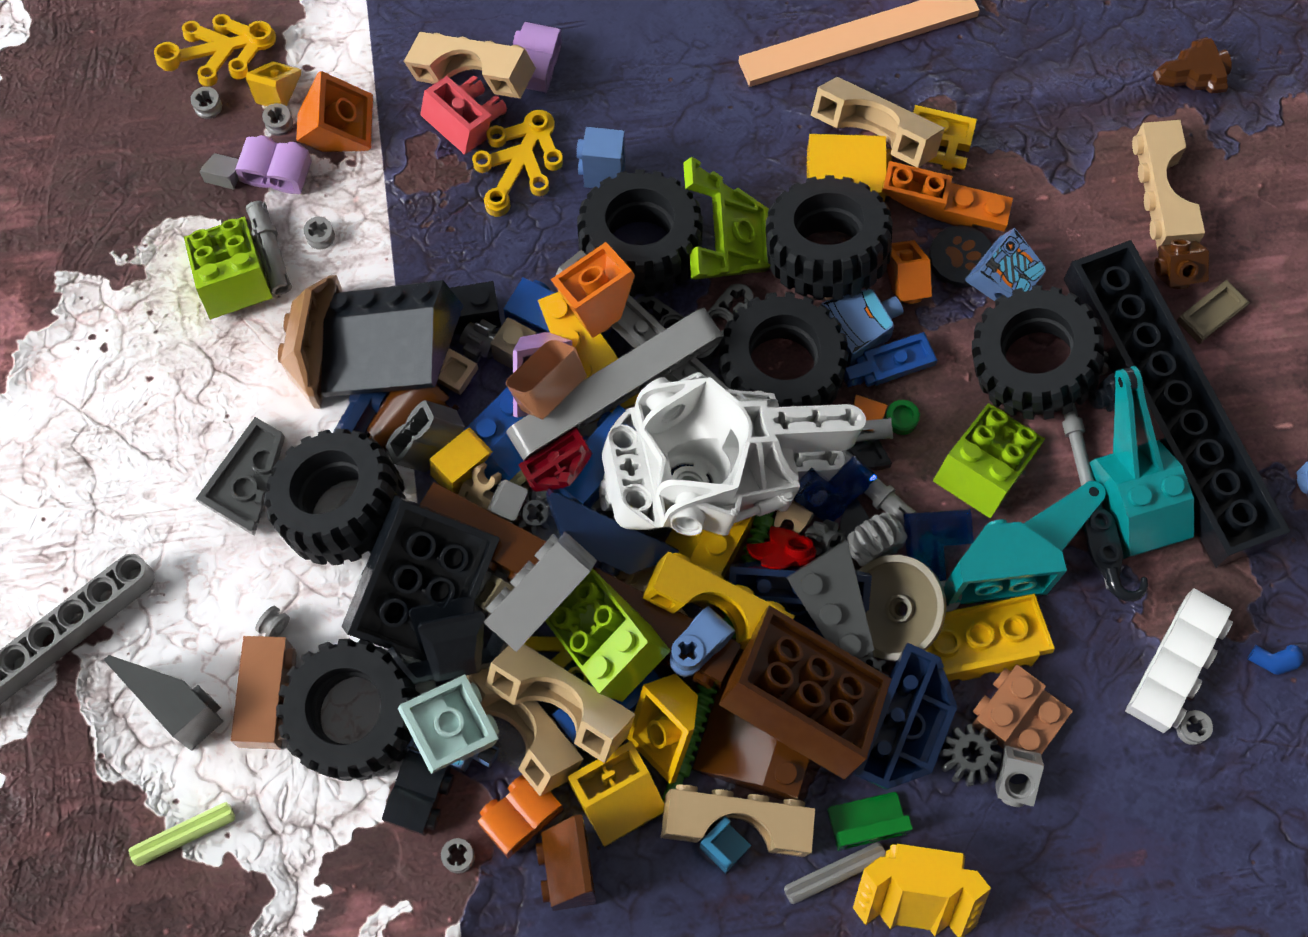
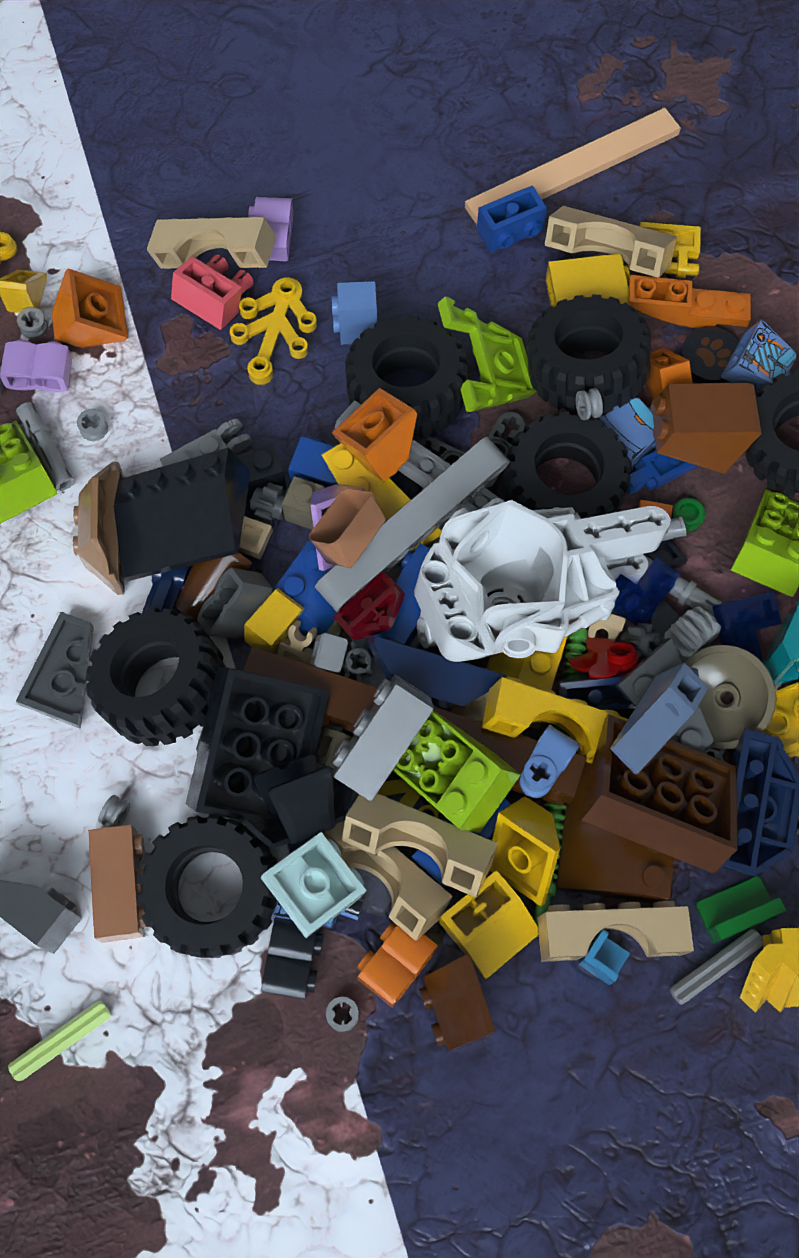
camera: 10 degrees left, 0 degrees up
none -> light grey hinge [160,418,252,466]
none -> blue brick [477,185,547,253]
none -> light grey bush [576,388,603,420]
none -> sand blue slope [610,663,708,774]
none -> dark orange slope [651,383,762,474]

